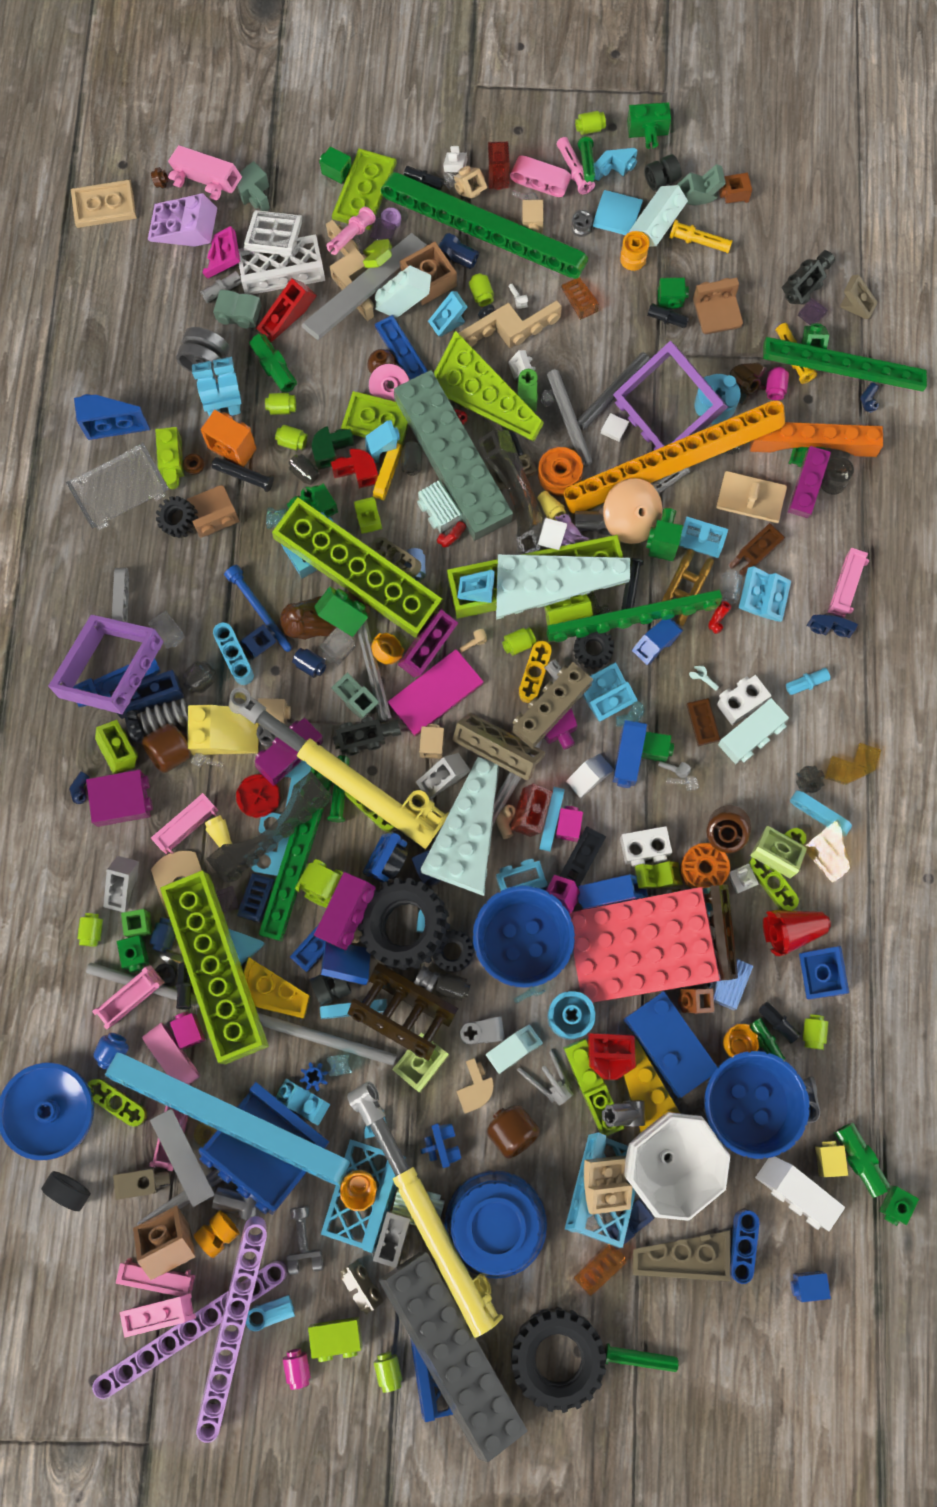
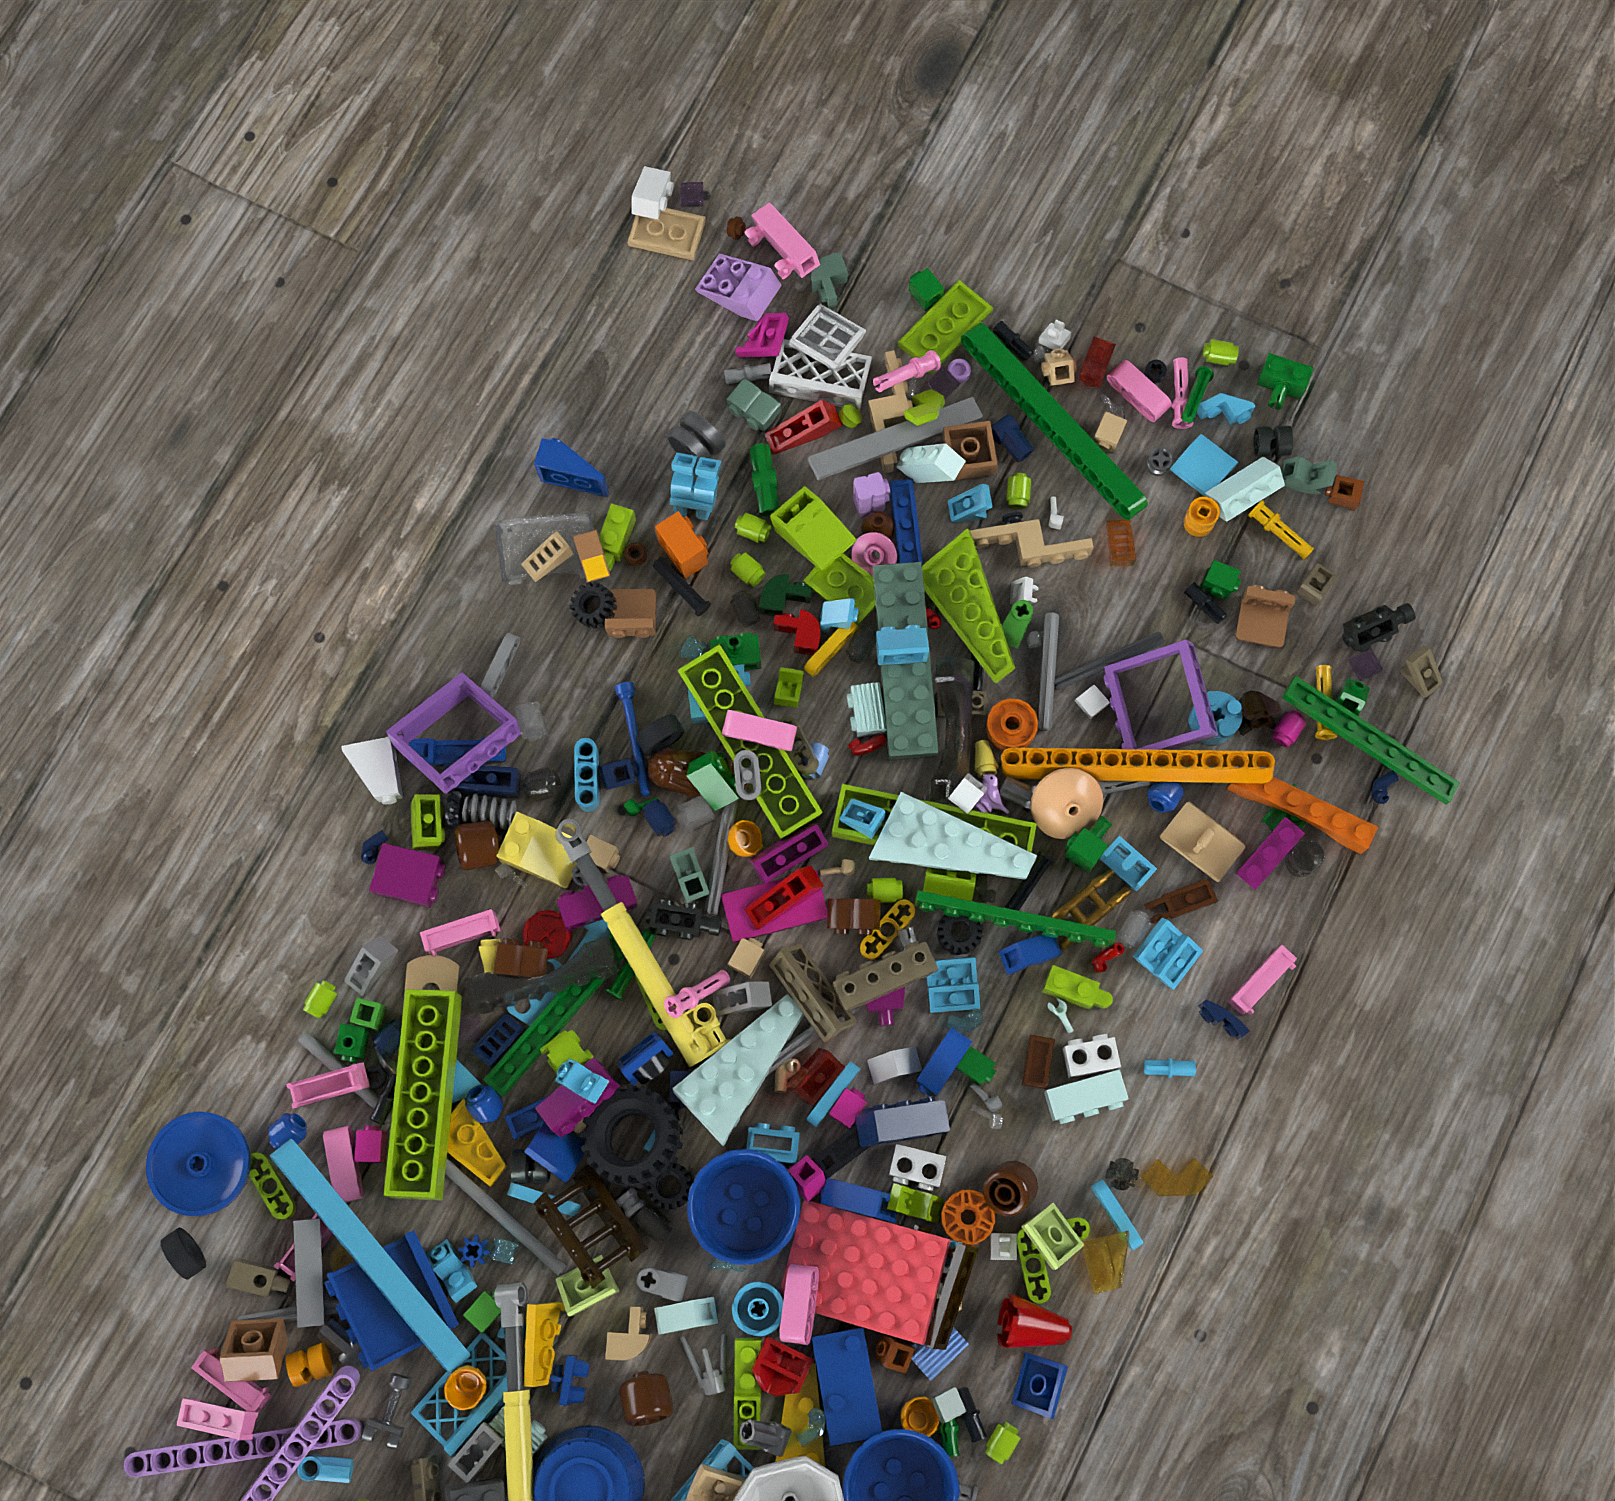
camera: 25 degrees right, 0 degrees up
none -> white slope [341,737,403,804]
none -> bright green brick [463,1290,501,1333]
none -> blue head [465,1085,503,1123]
none -> reddish brown brick [494,938,548,979]
none -> tan slope [521,531,574,582]
none -> yellow wing [524,1302,565,1387]
none -> medium azure slope [555,1059,609,1104]
none -> medium nougat tile [573,529,611,583]
none -> green hand [624,797,658,817]
none -> white brick [632,166,674,220]
none -> black tyre [636,714,685,756]
none -> bright pink pin [664,970,730,1018]
none -> clear purple tile [680,182,704,207]
none -> bright pink beam [722,710,798,751]
none -> light grey plate [734,750,761,800]
none -> red slope [744,866,824,930]
none -> lime slope [770,486,857,571]
none -> bright pink beam [780,1264,819,1345]
none -> clear light blue arm [796,1408,826,1447]
none -> reddish brown brick [827,898,881,935]
none -> lime tile [839,404,862,428]
none -> lavender brick [853,472,890,517]
none -> brick [855,1097,950,1148]
none -> medium azure slope [876,625,929,665]
none -> tile [931,1387,966,1424]
none -> lime brick [1042,965,1113,1010]
none -> black bush [1144,359,1167,384]
none -> blue head [1147,782,1184,813]
none -> dark tan slope [1296,563,1337,606]

